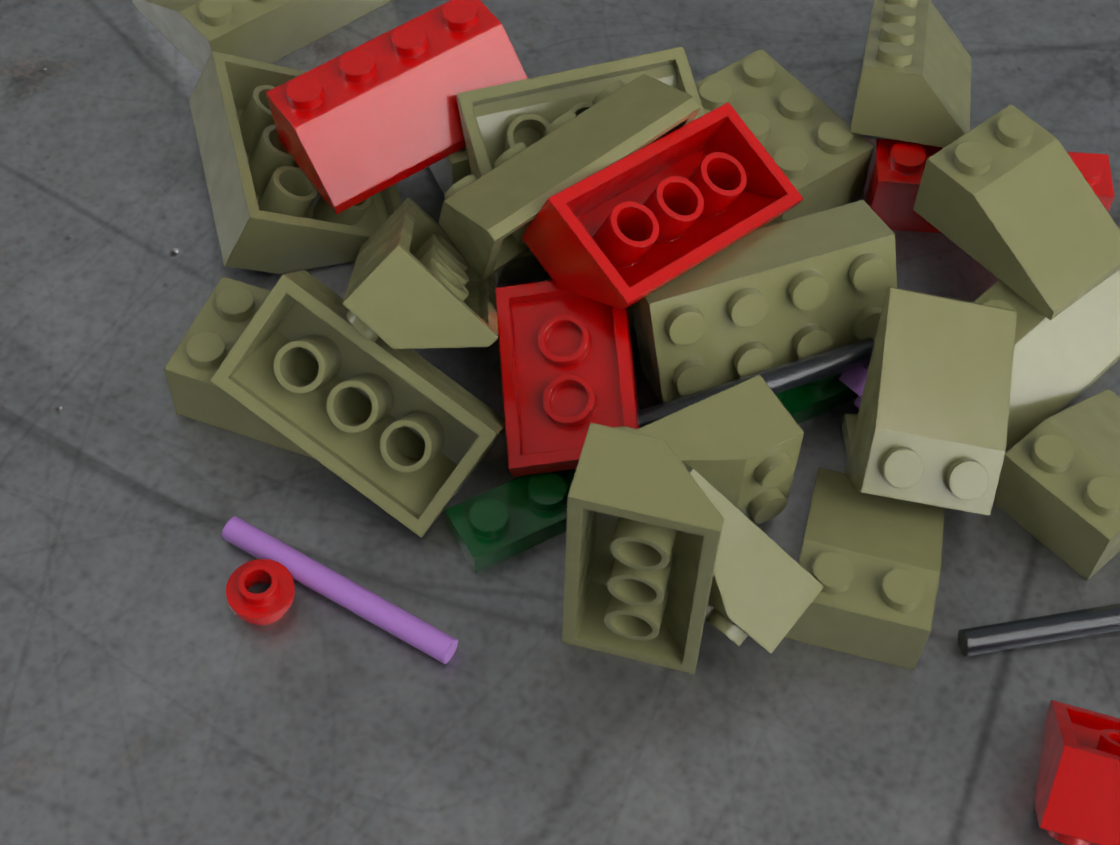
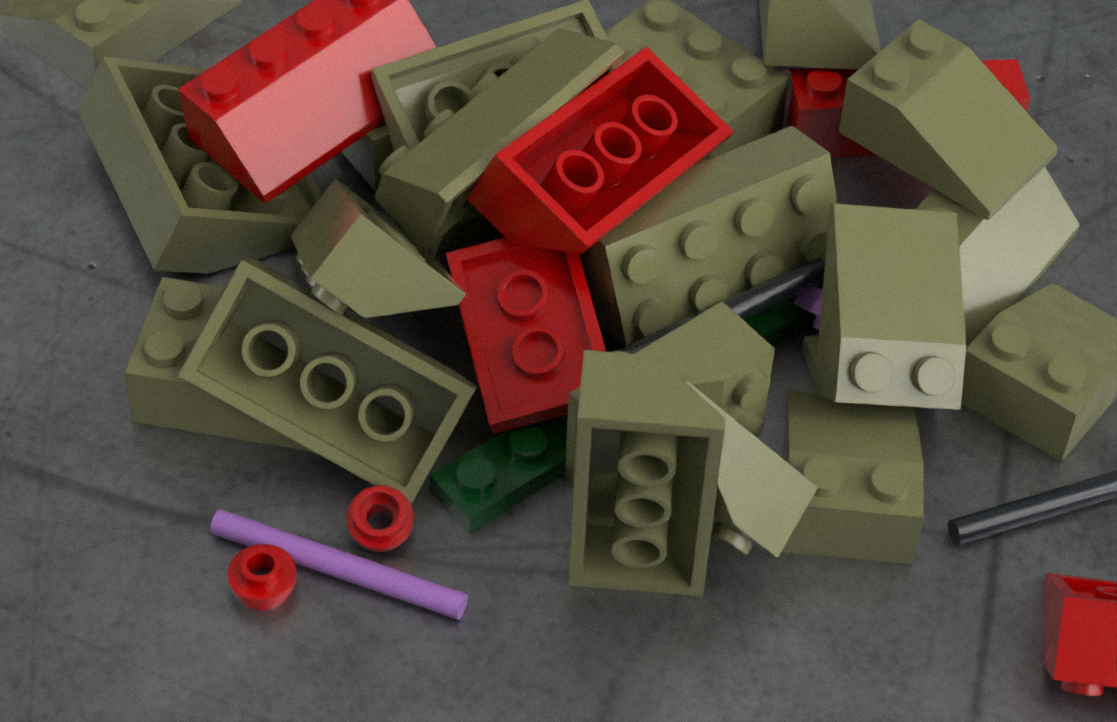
camera: 10 degrees left, 5 degrees down
none -> red plate [346,485,414,552]

